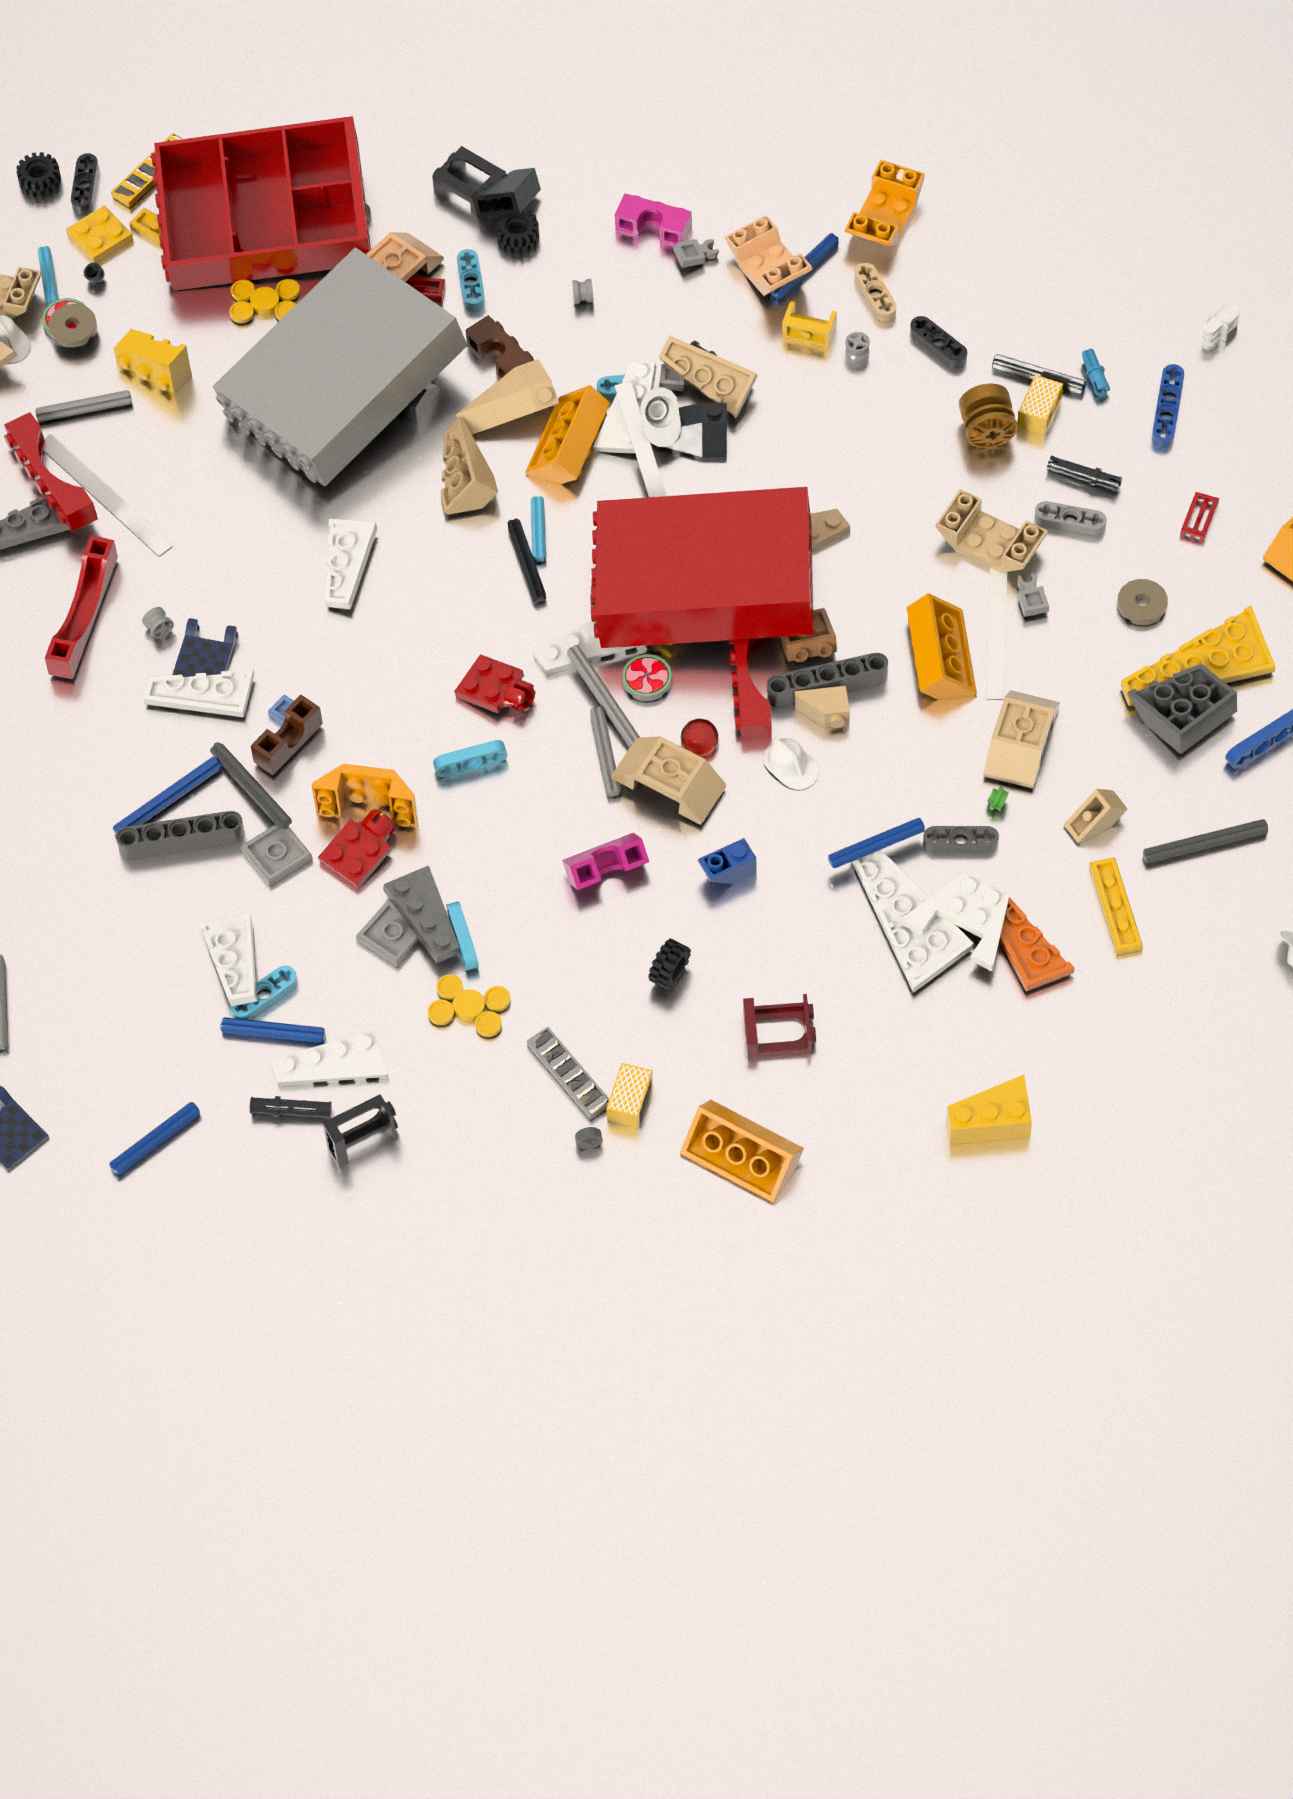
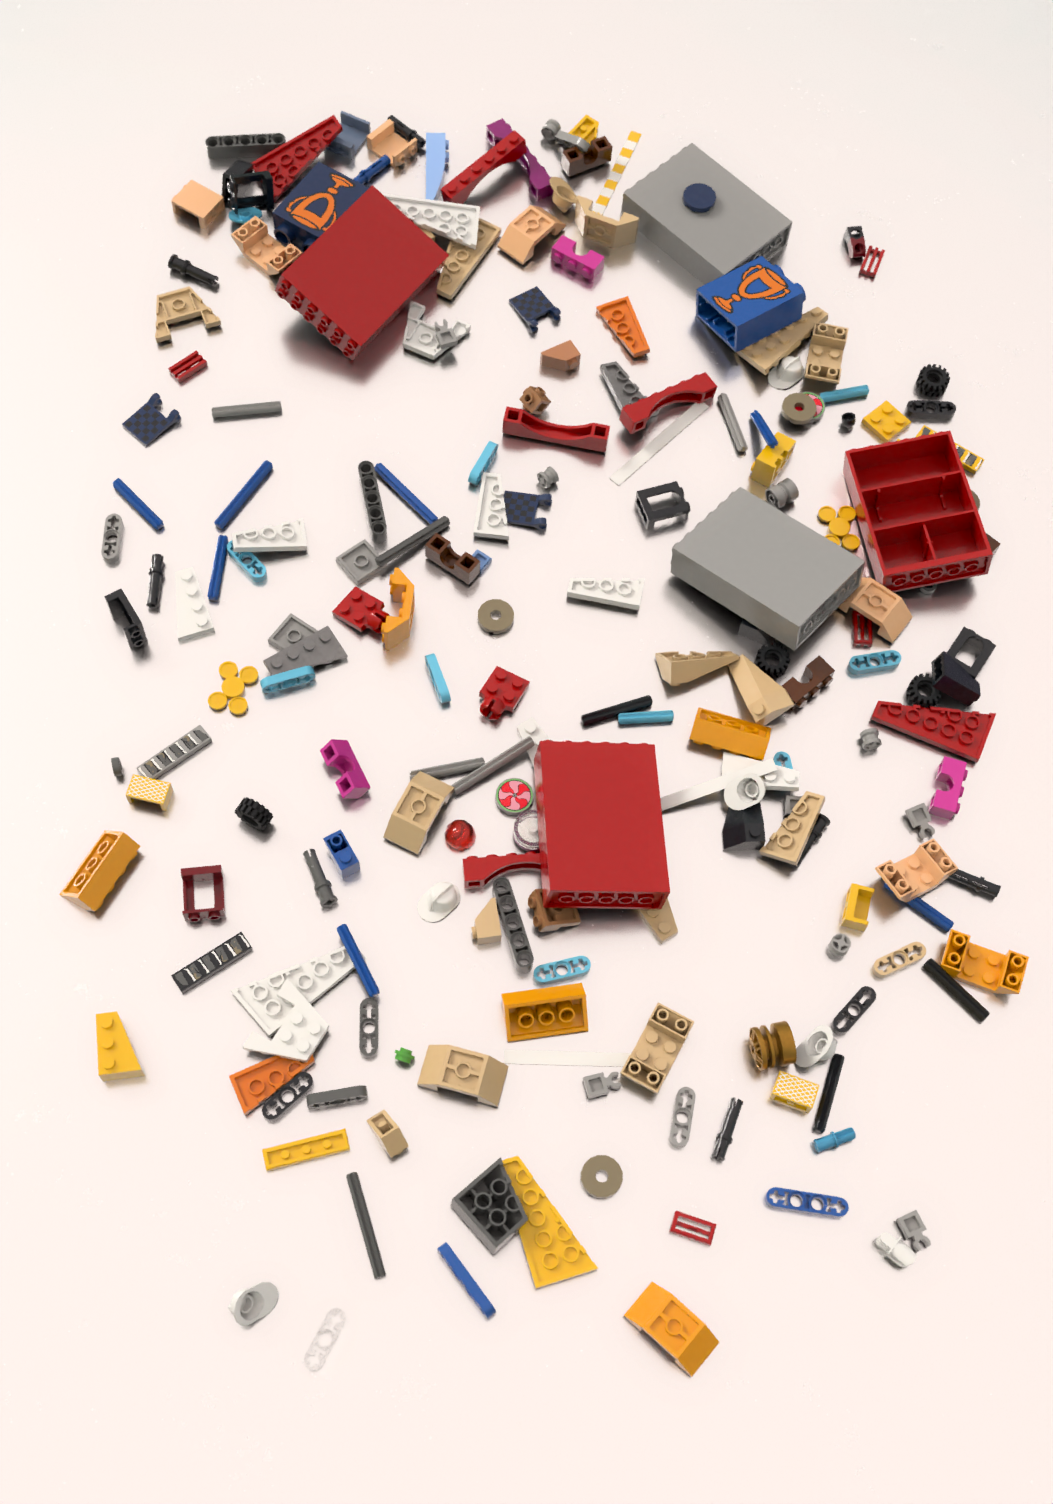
camera: 80 degrees right, 5 degrees up
none -> light grey beam [101,513,123,563]
none -> tile [171,932,253,994]
none -> blue axle [214,460,273,529]
none -> black beam [262,1072,314,1122]
none -> dark grey pin [303,849,338,907]
none -> dark grey beam [306,1085,368,1108]
none -> medium azure beam [468,441,499,486]
none -> dark tan tile [478,599,514,634]
none -> clear piece [513,810,540,852]
none -> medium nougat brick [519,386,551,415]
none -> medium azure beam [533,956,591,985]
none -> black panel [635,481,690,530]
none -> blue axle [750,410,778,449]
none -> black tyre [754,643,790,679]
none -> light grey wheel [765,478,799,509]
none -> white piece [796,1025,838,1068]
none -> red wing [871,701,996,763]
none -> light grey plate [896,1210,931,1252]
none -> black axle [924,958,990,1021]
none -> black pin [948,869,1001,897]

